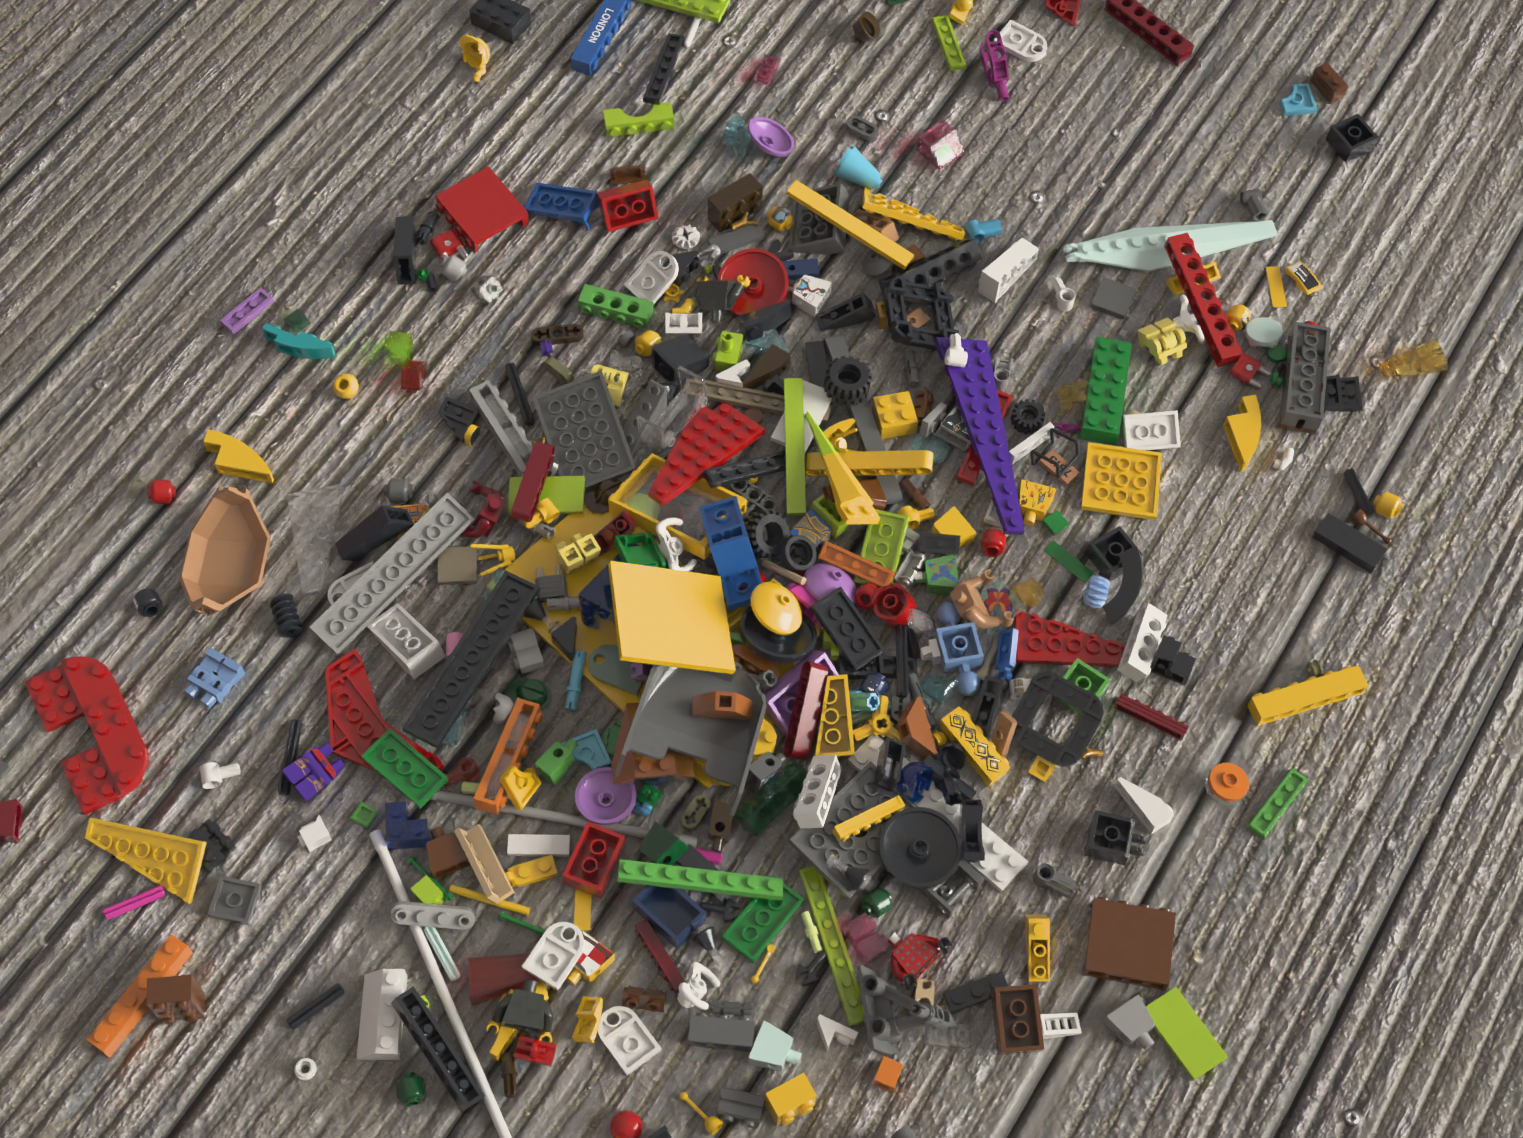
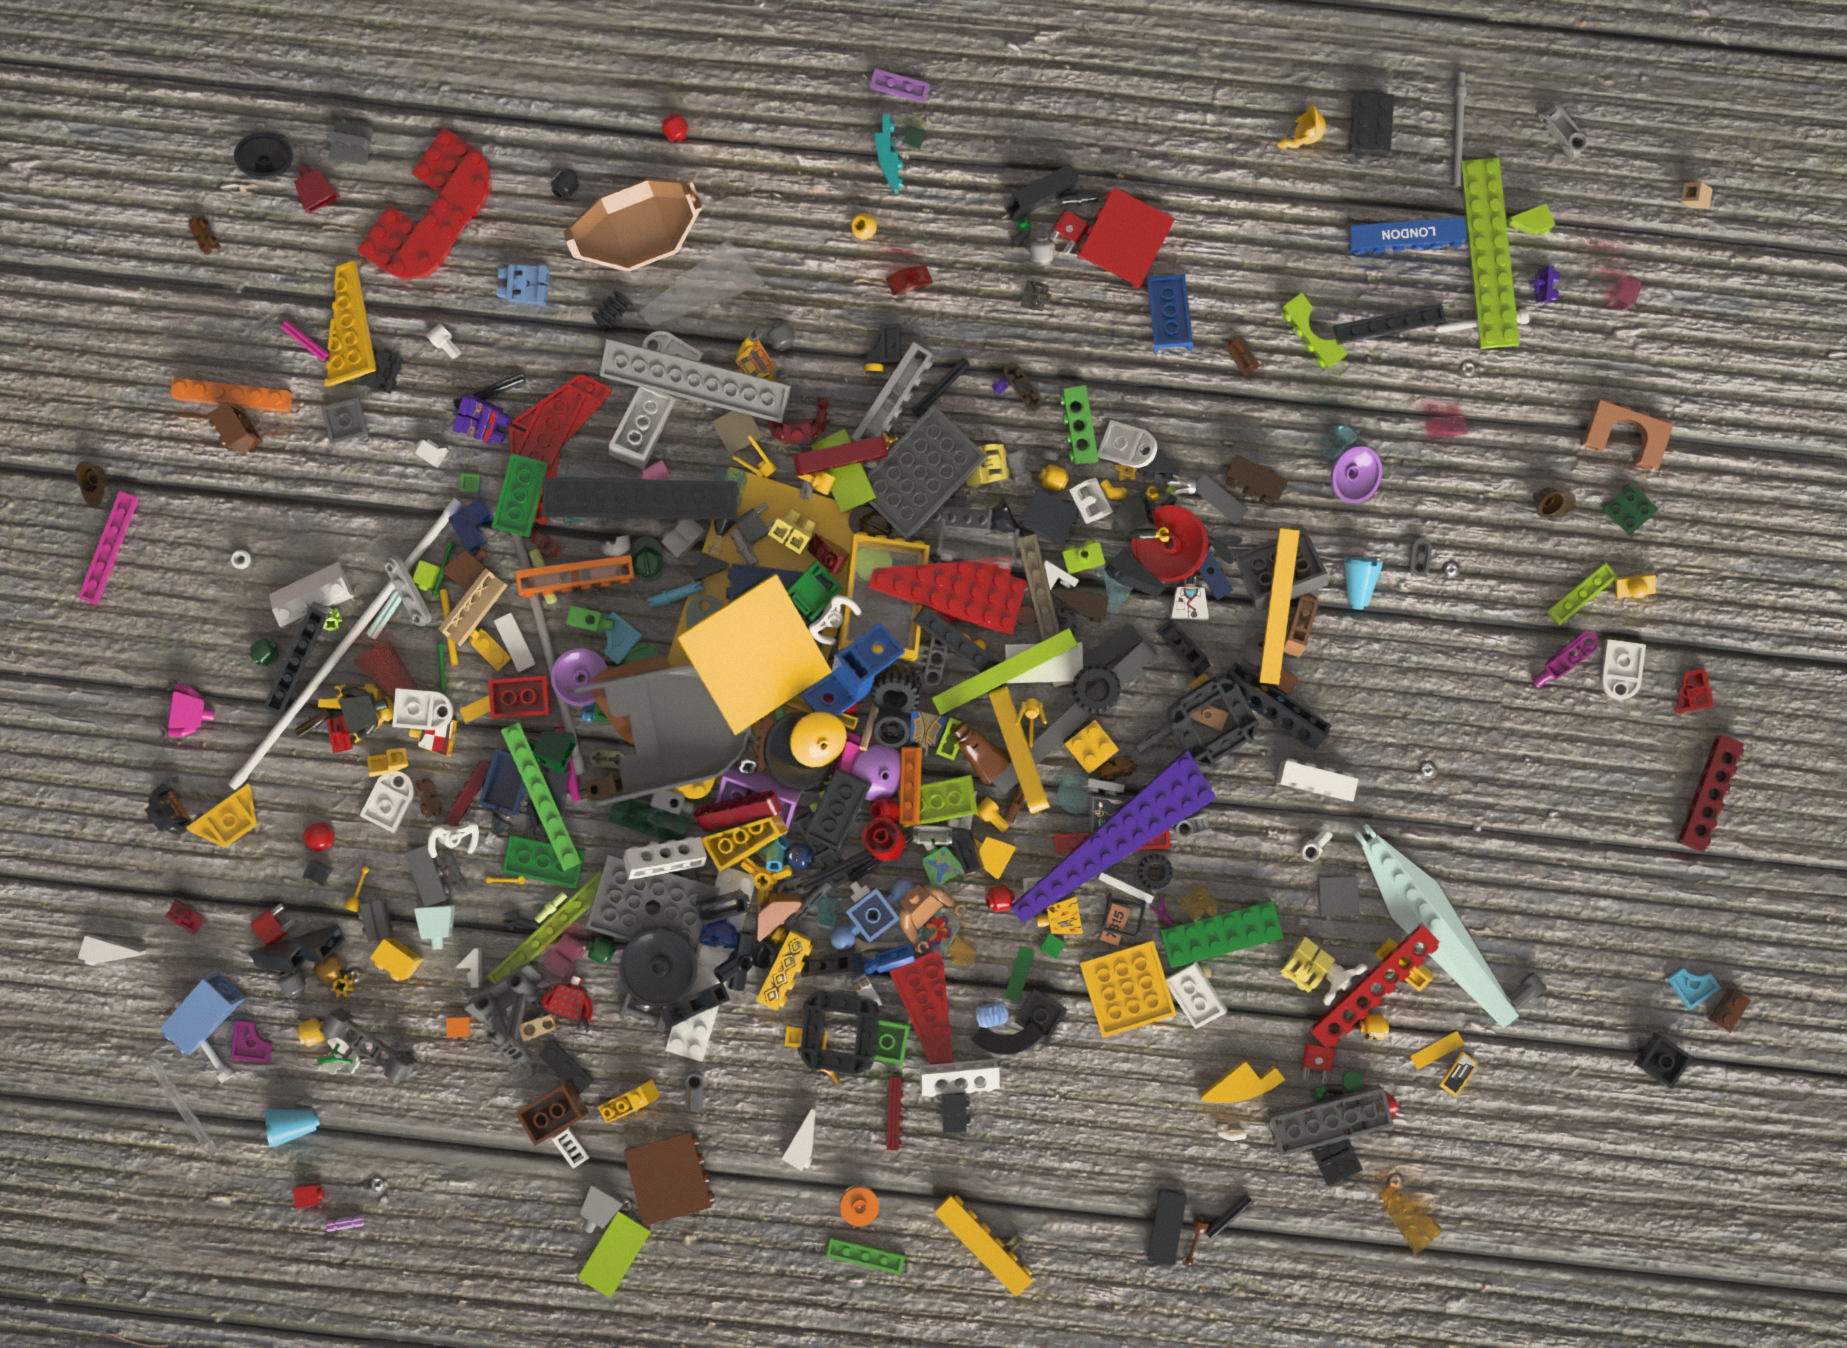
camera: 75 degrees right, 25 degrees up
yellow slope [203,429,274,483] -> none
black axle [286,983,345,1030] -> none
black slope [335,505,414,561] -> none
clear neon green slope [384,331,413,374] -> none
yellow tile [499,765,541,810] -> none
olive beam [543,356,574,385] -> none
red brick [597,180,659,232] -> none
white gear [672,224,700,249] -> none
dark orange slope [692,691,753,721] -> none
pearl gold bar [730,212,759,231] -> none
head [767,205,794,232] -> none
yellow plate [805,411,880,524] -> none
yellow slope [823,418,856,440] -> none
piece [826,853,872,891] -> none
yellow piece [832,795,905,841] -> none
yellow wing [862,187,965,240] -> none
clear slope [907,609,936,639] -> none
clear pink slope [916,119,965,170] -> none
white axle [944,333,968,368] -> none
dark azure piece [964,219,1002,243] -> none
medium nougat plate [991,711,1017,756] -> none
black hinge [1084,810,1147,865] -> none
light aqua tile [1245,317,1283,348] -> none
yellow head [1373,492,1403,519] -> none

